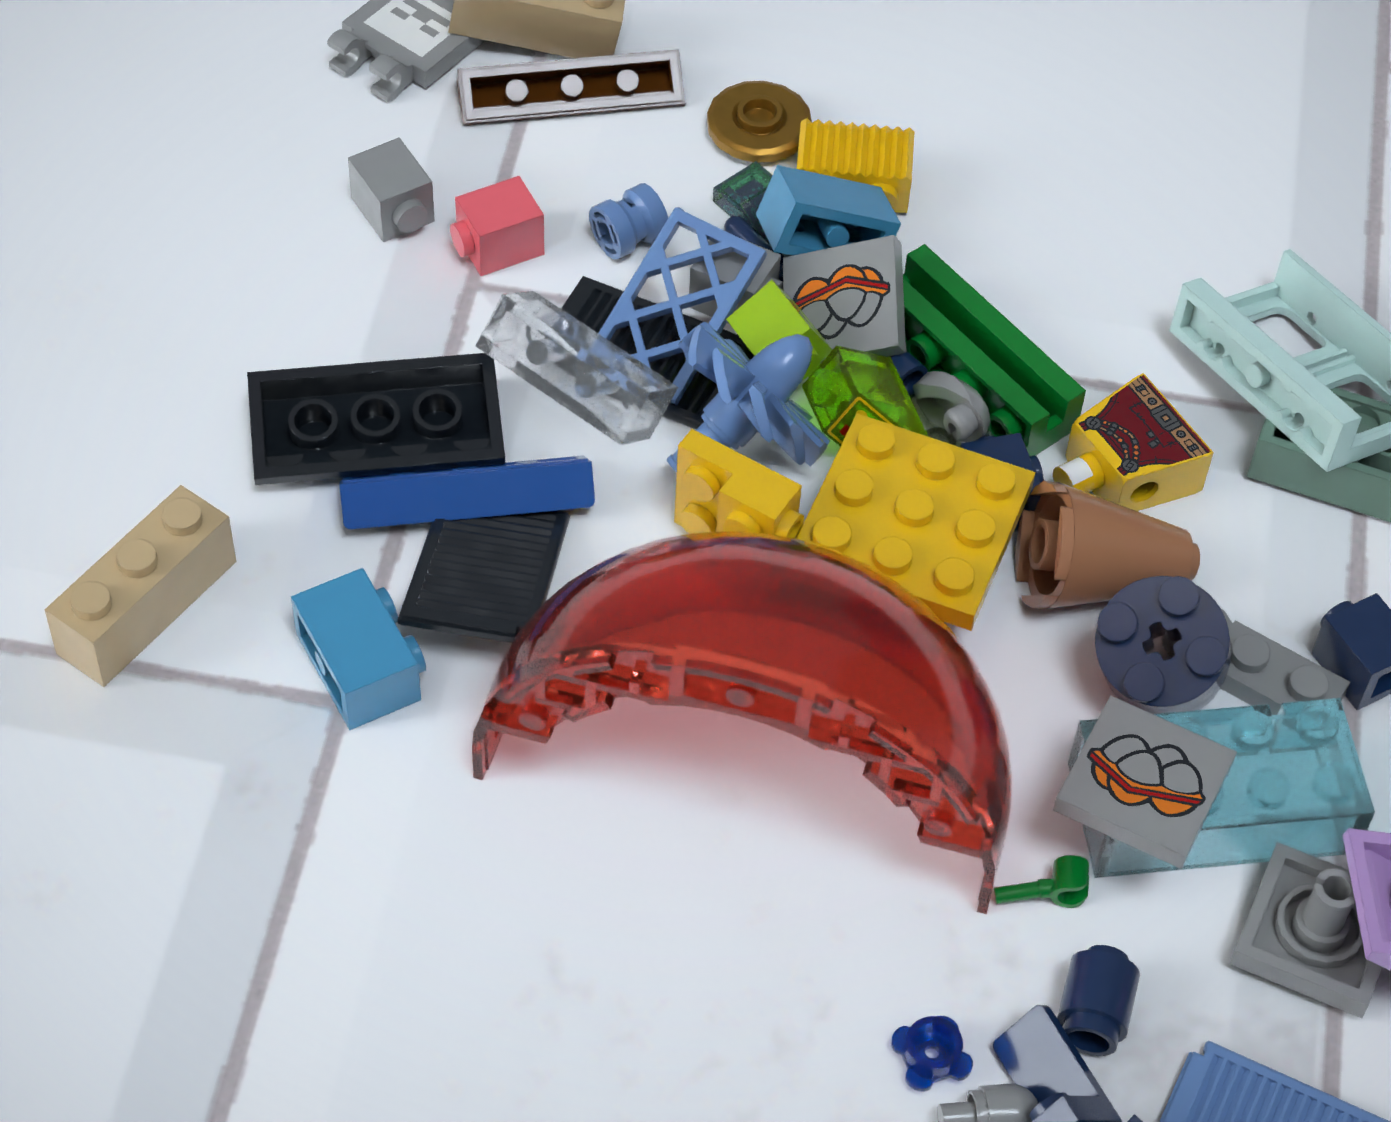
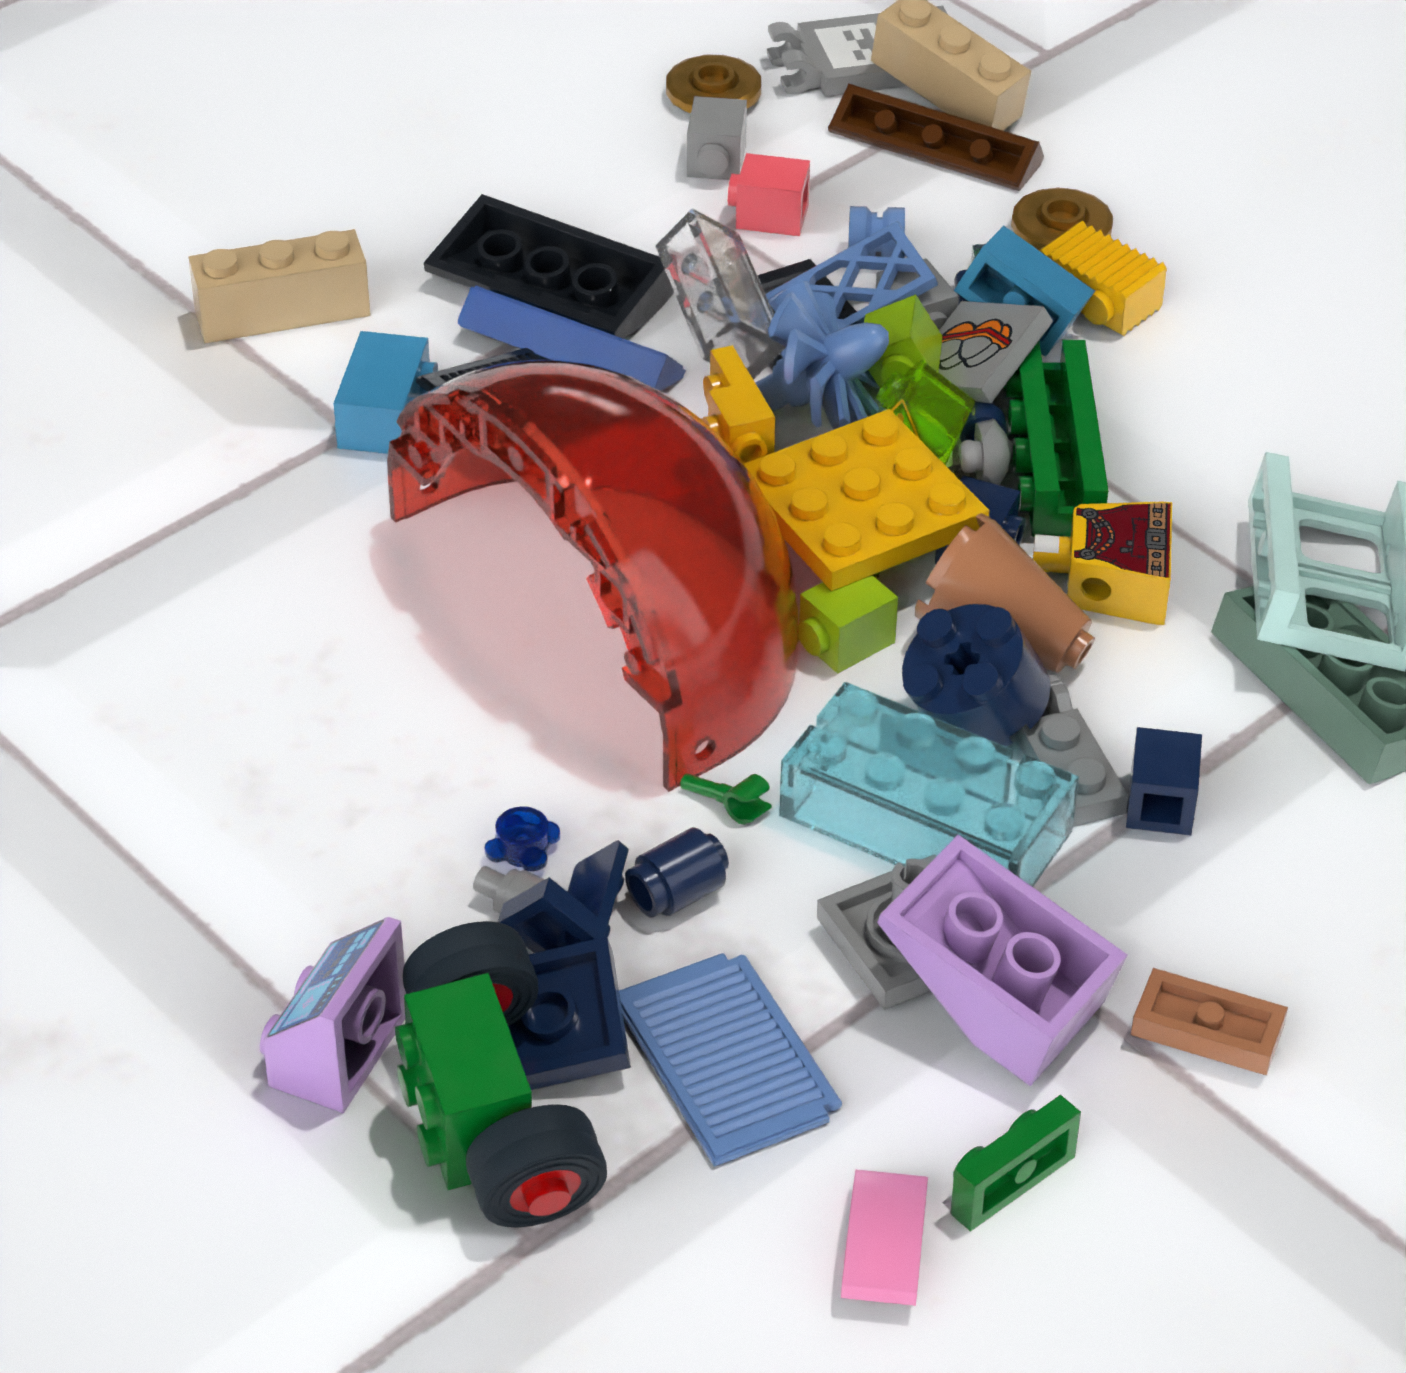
camera: 40 degrees right, 10 degrees down
light grey tile [1053,695,1237,869] -> none
none -> pearl gold wheel [666,54,761,113]
none -> lime brick [797,575,898,674]

